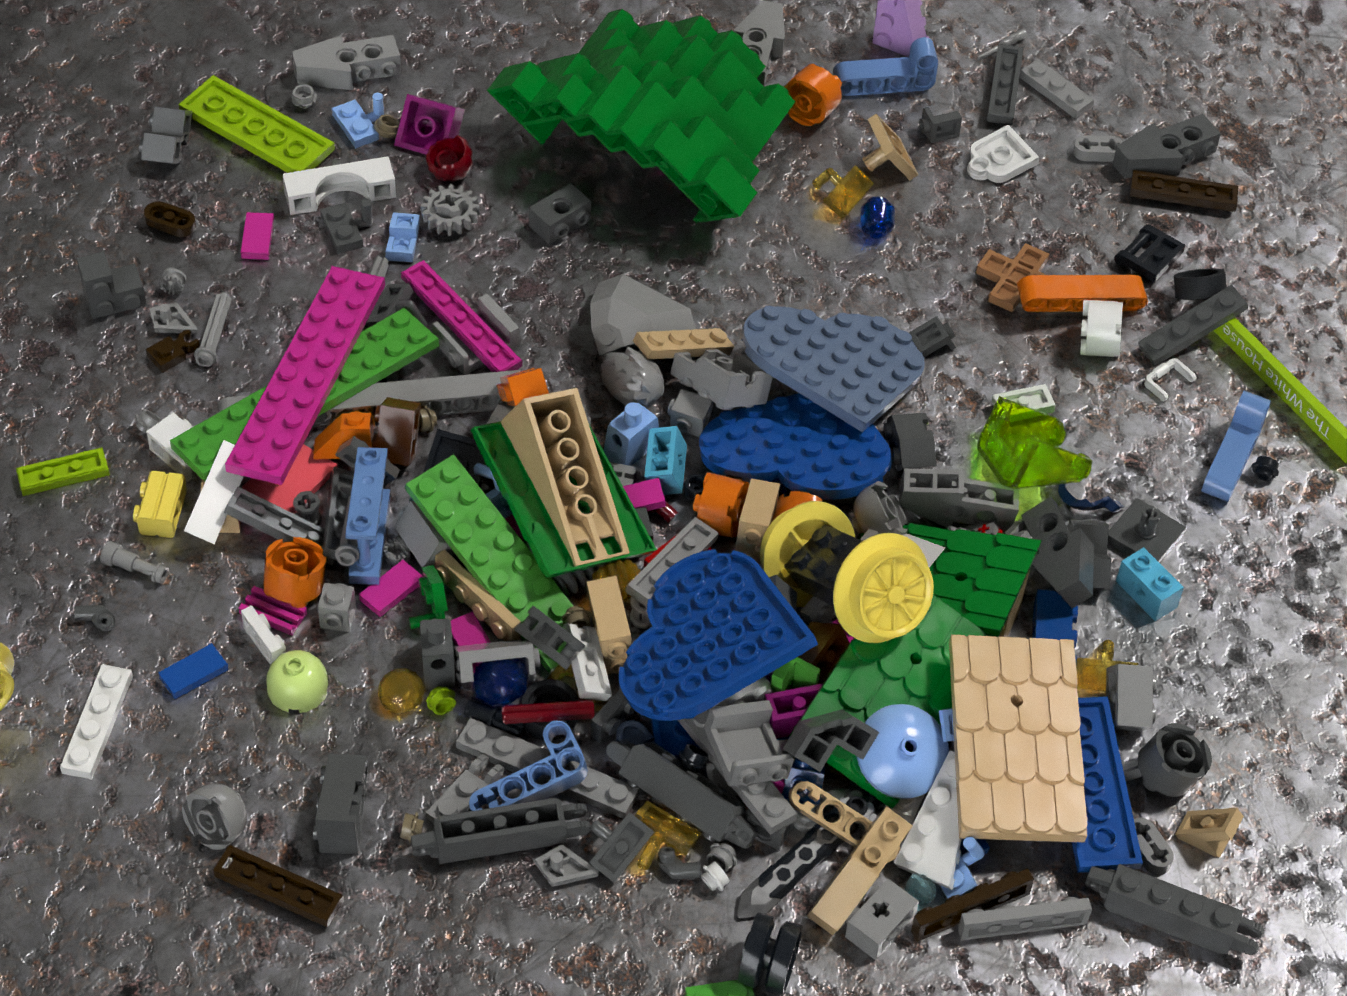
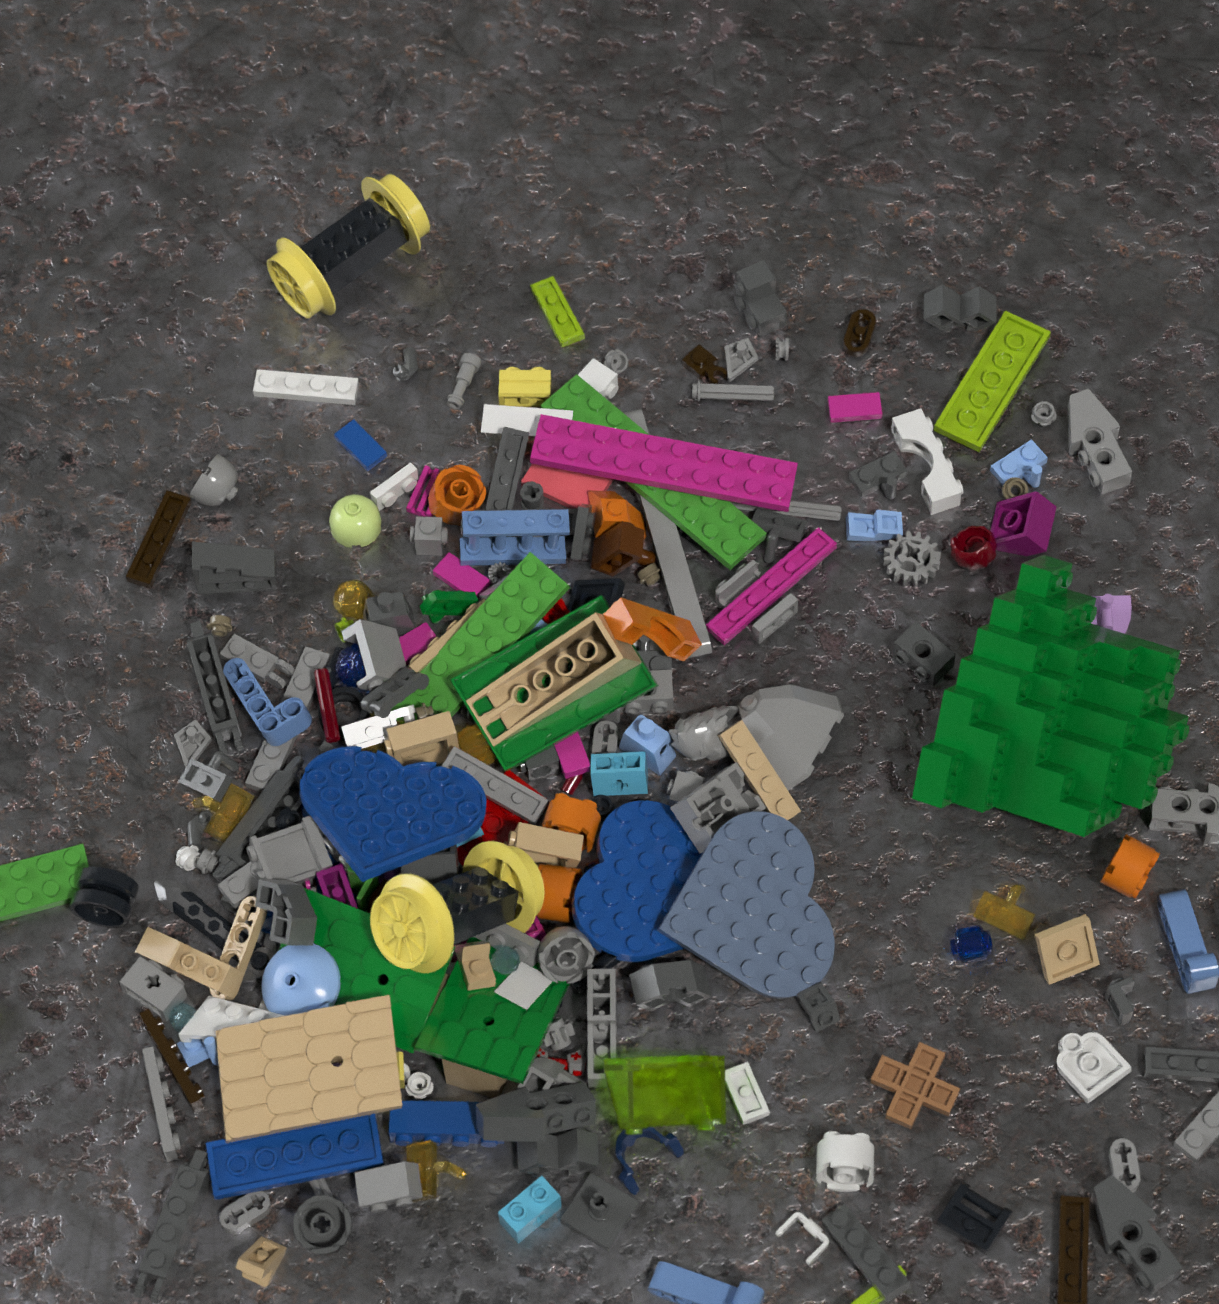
camera: 90 degrees right, 10 degrees up
orange beam [1017,275,1148,312] -> none
black tyre [1173,268,1227,300] -> none

